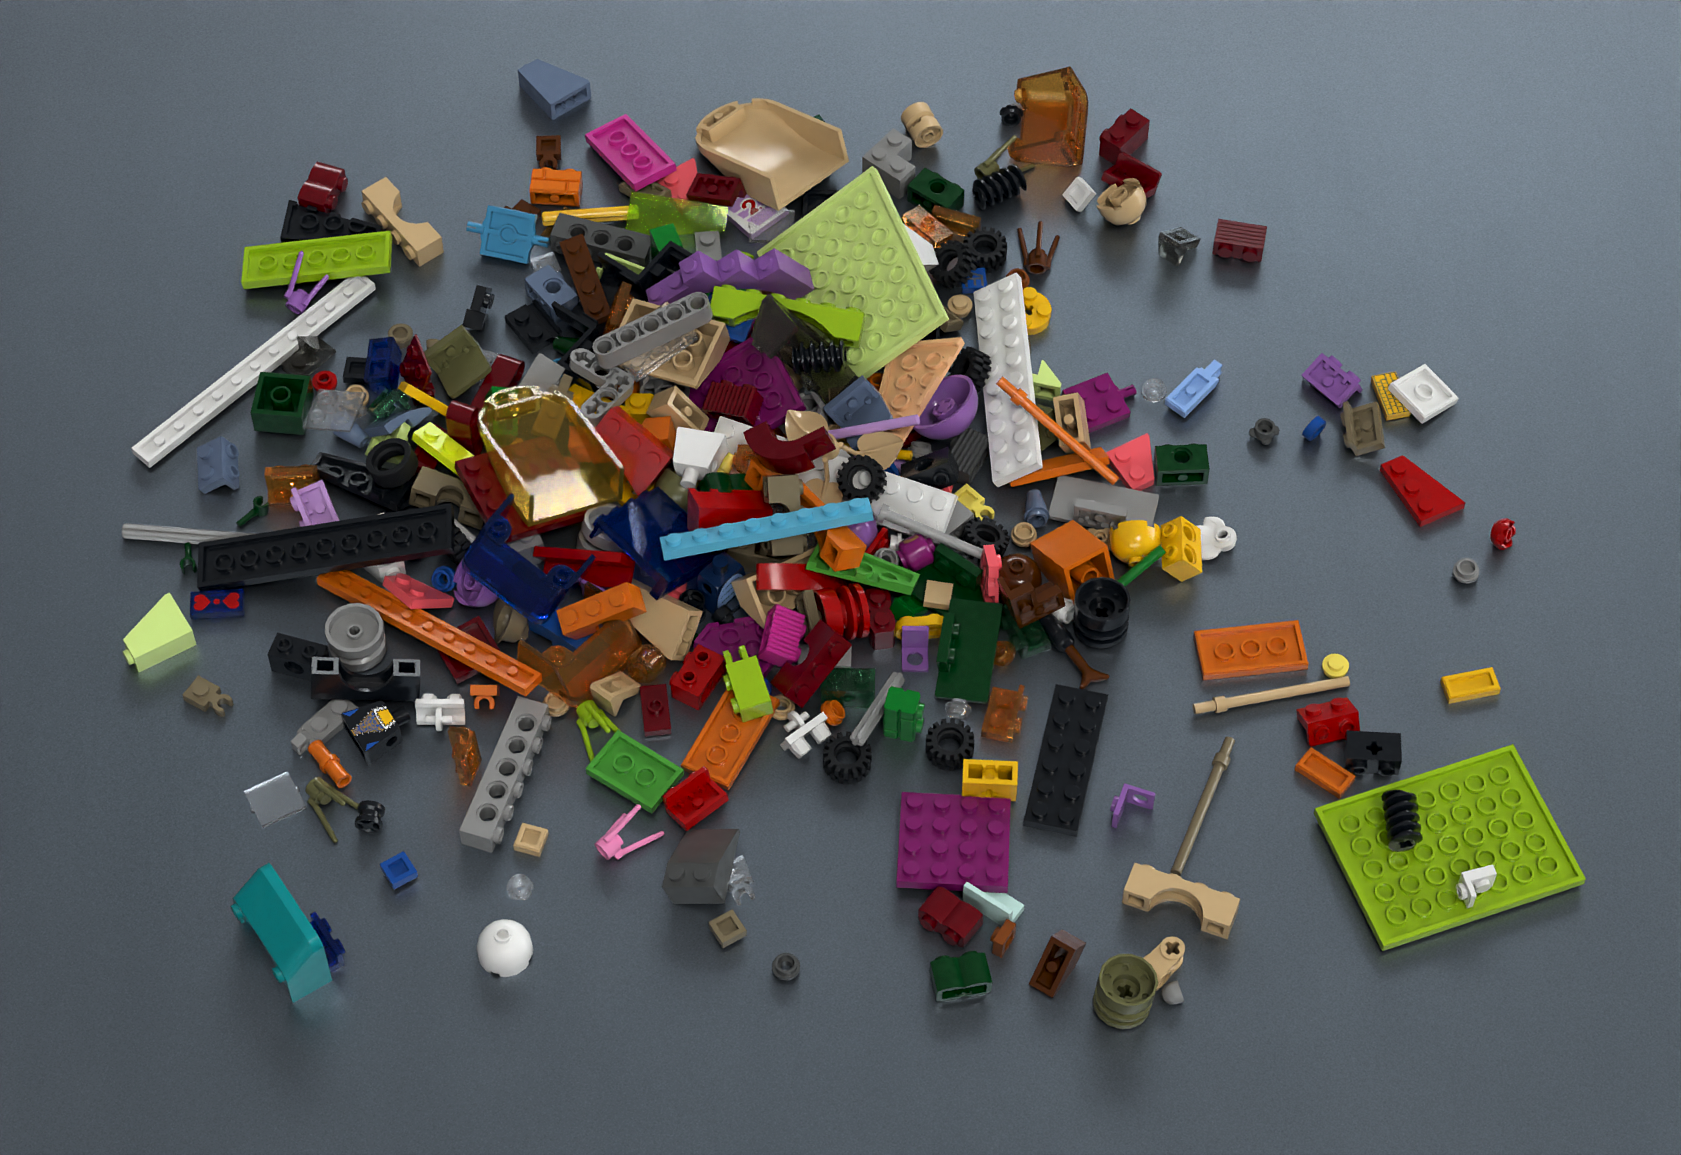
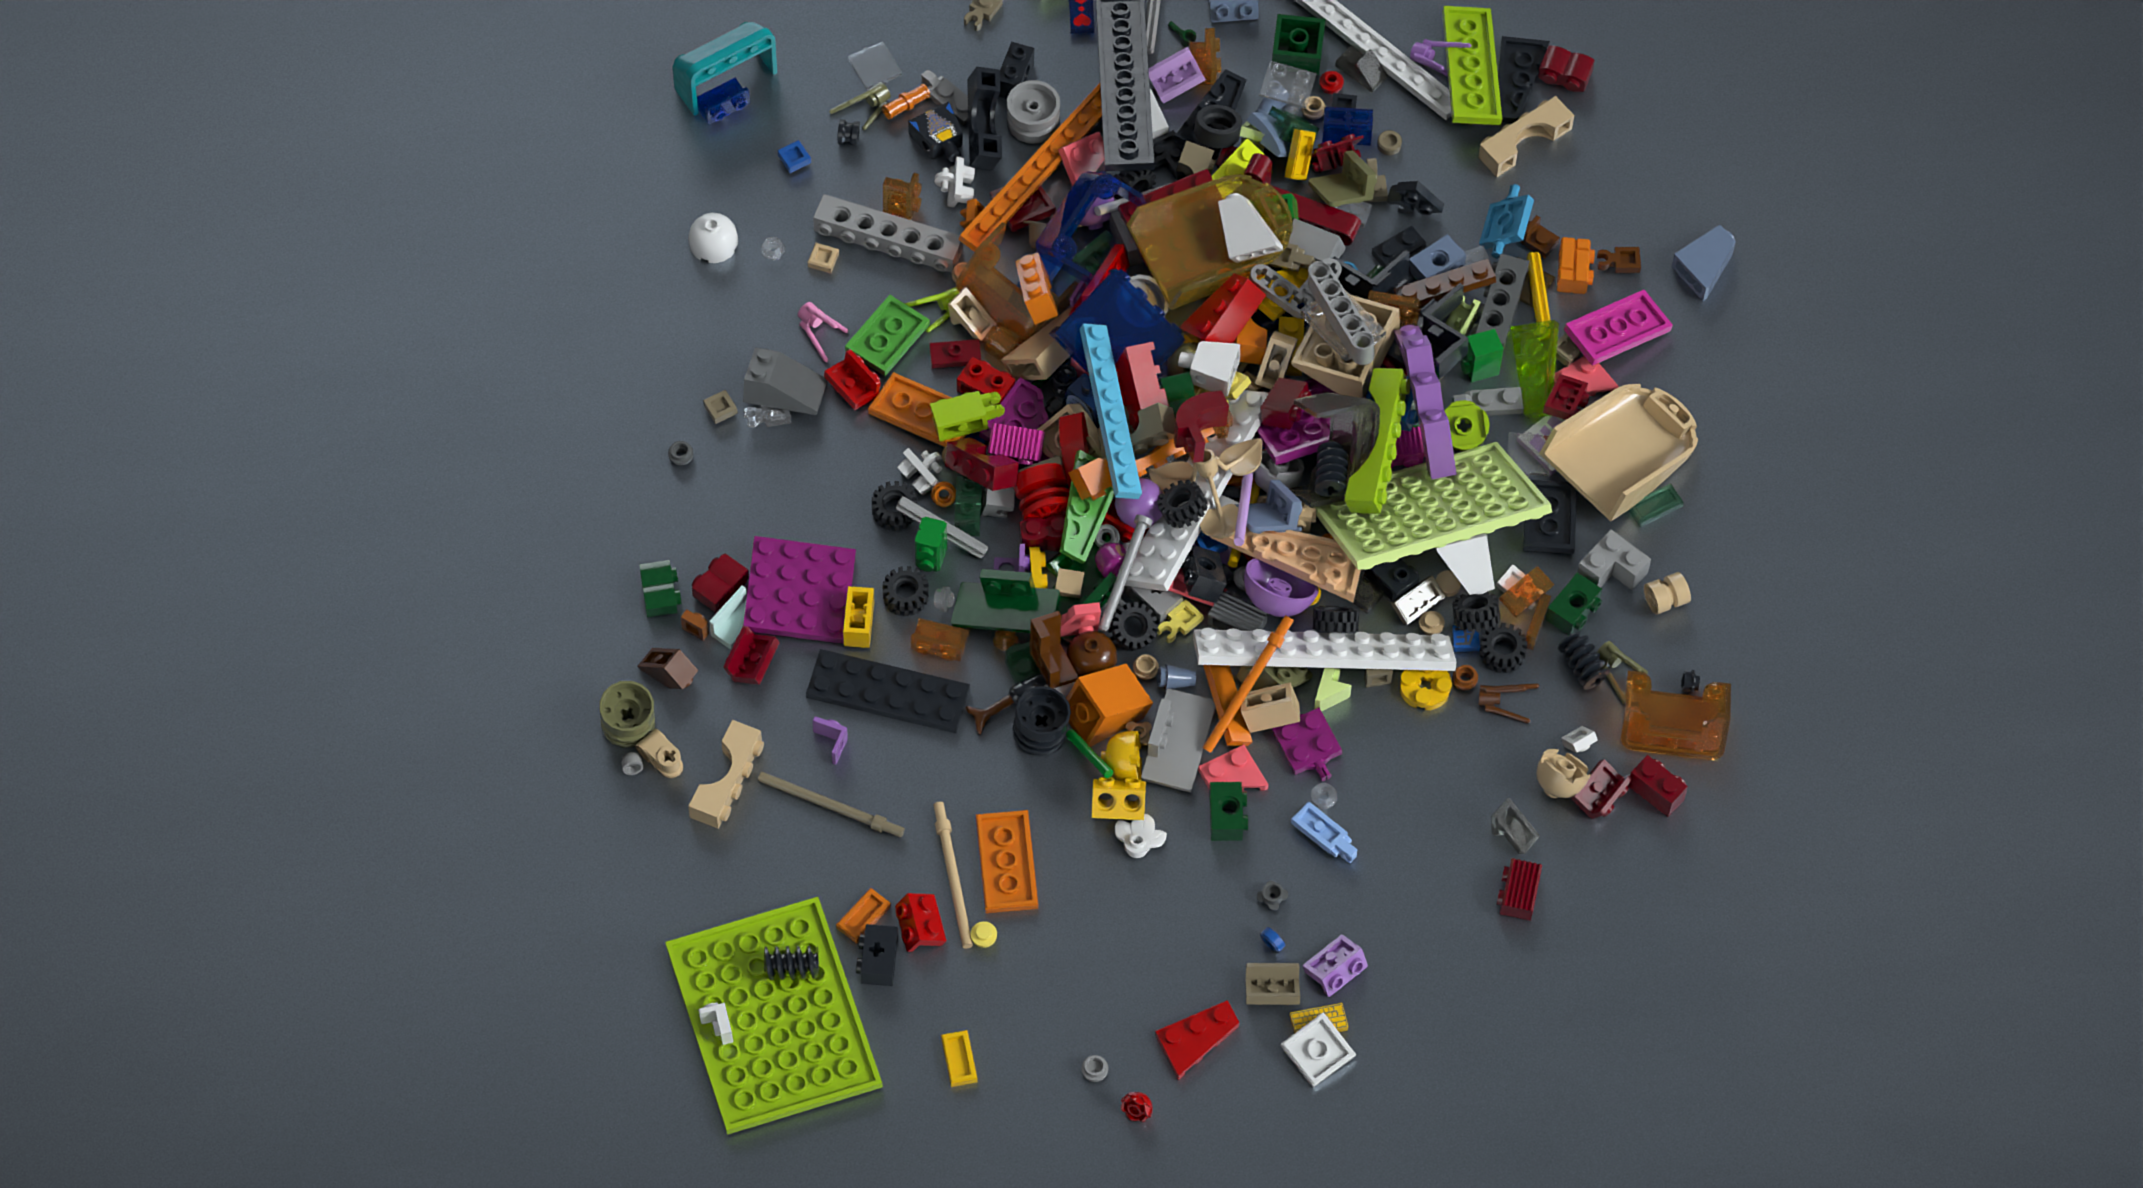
camera: 90 degrees right, 5 degrees up
none -> dark red bracket [724,626,780,685]
none -> white slope [1218,193,1283,263]

